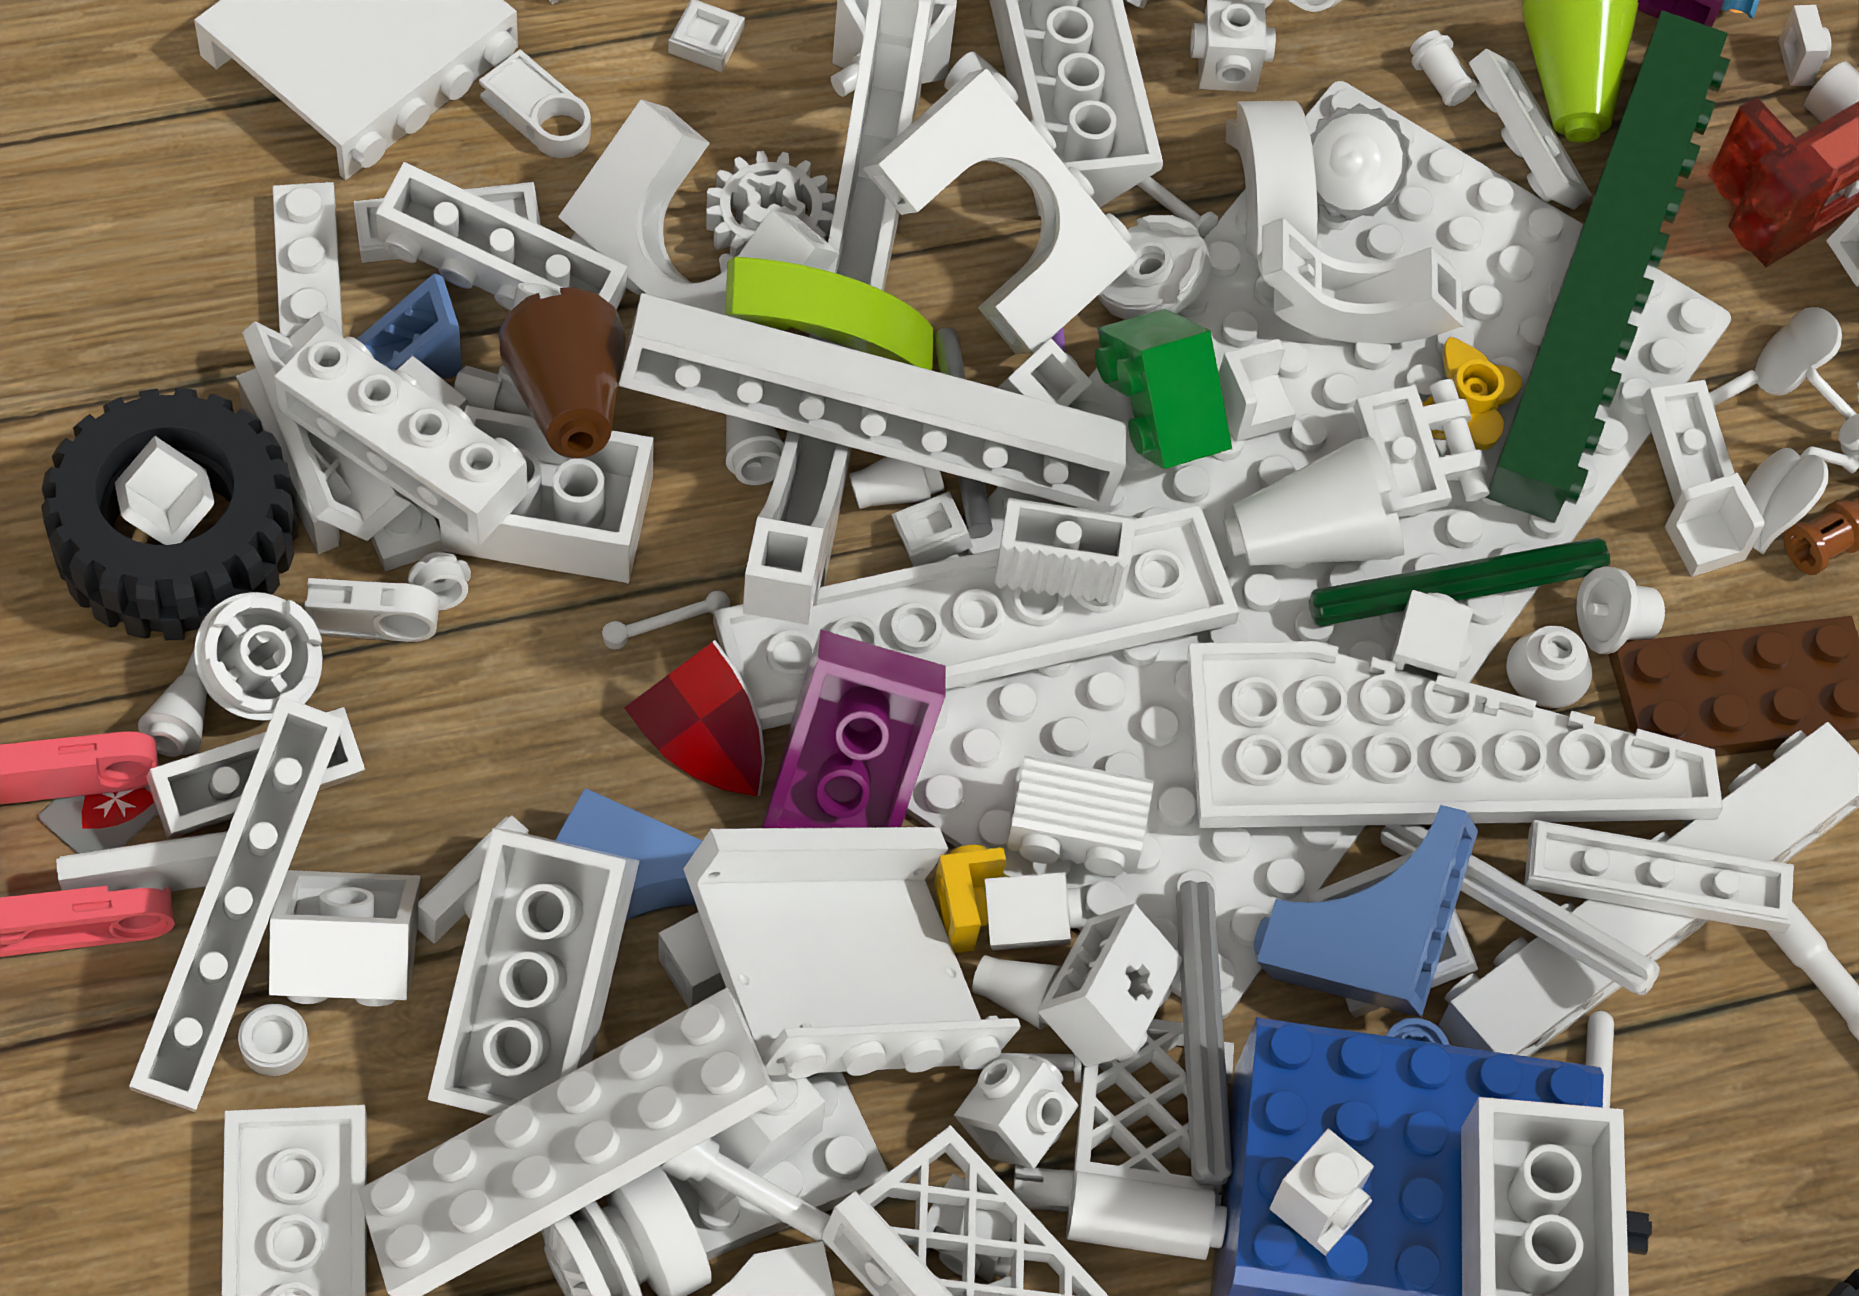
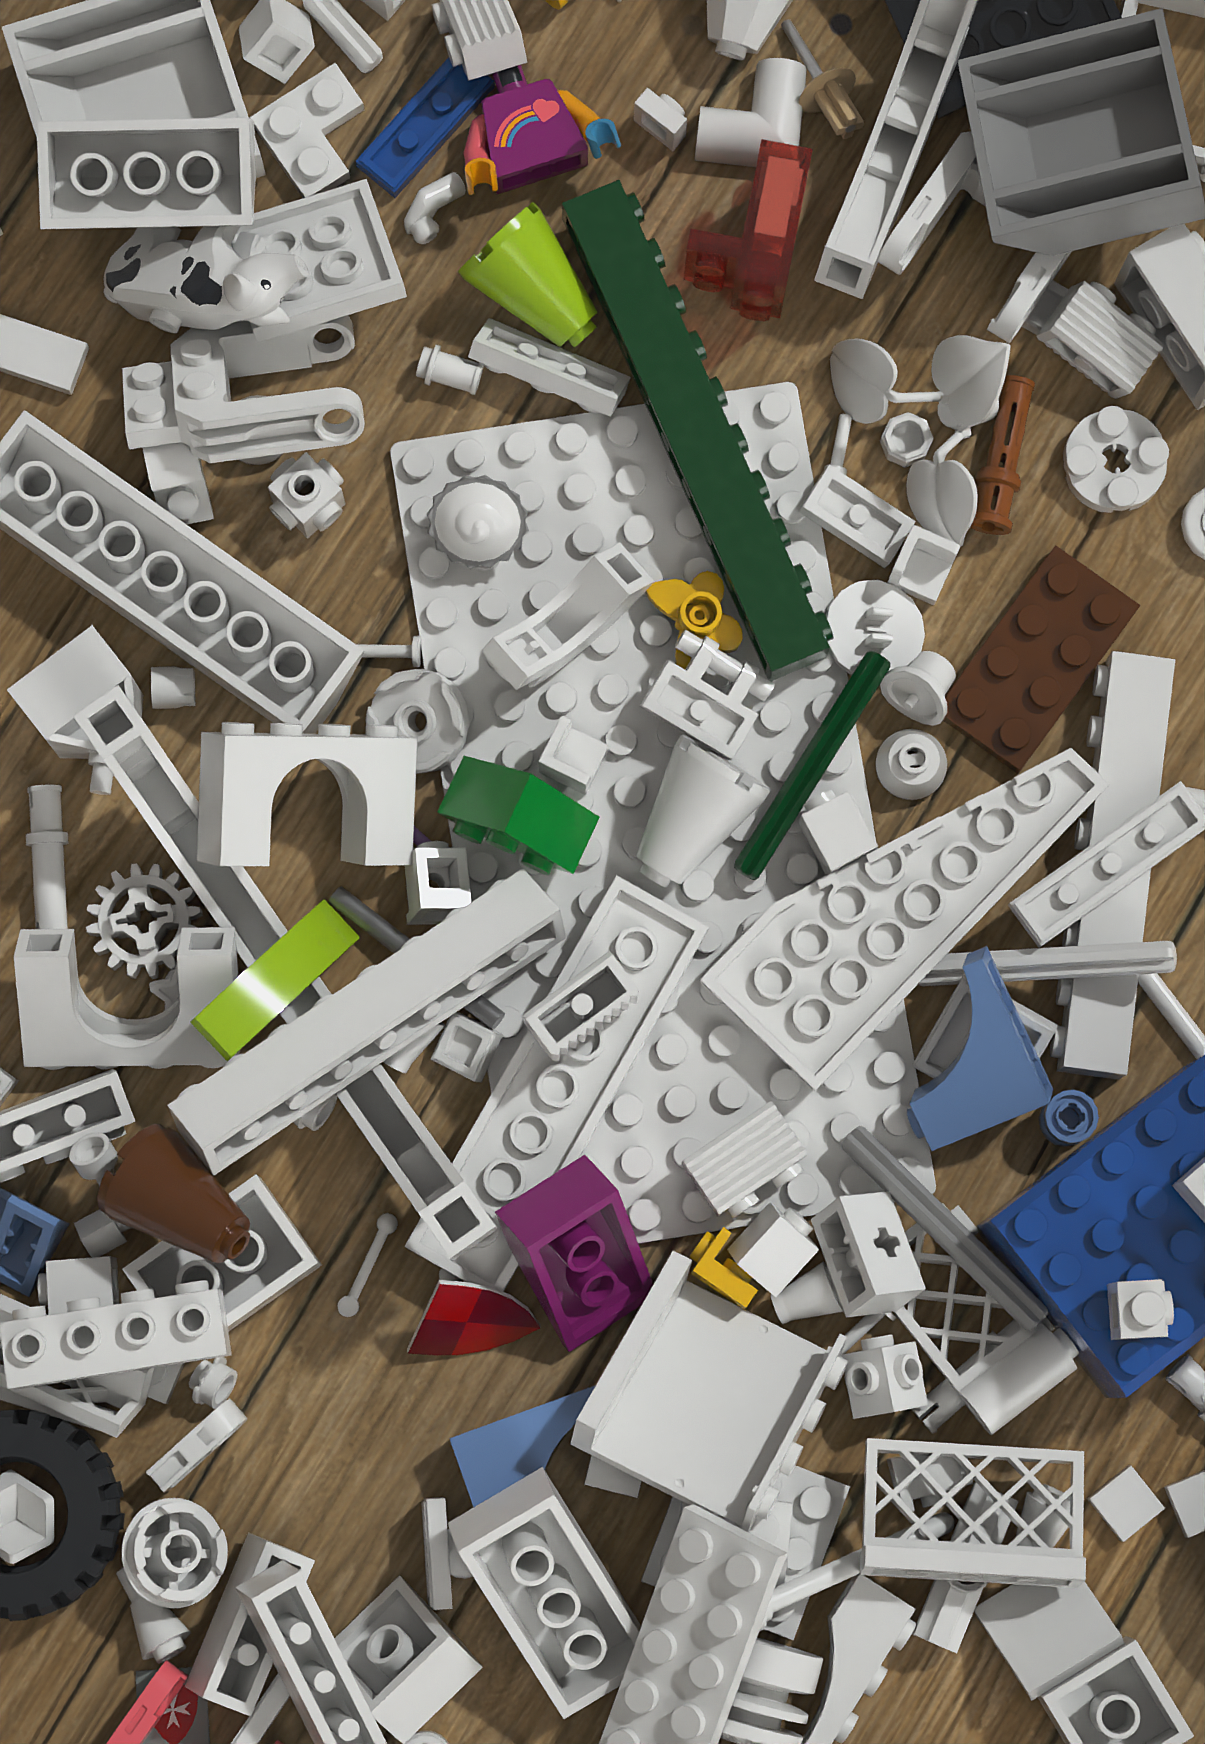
camera: 40 degrees left, 20 degrees up
white arch [1226,101,1318,259] -> none
none -> white pin [26,785,69,929]
none -> white piece [826,580,925,676]
none -> white tile [880,412,933,467]

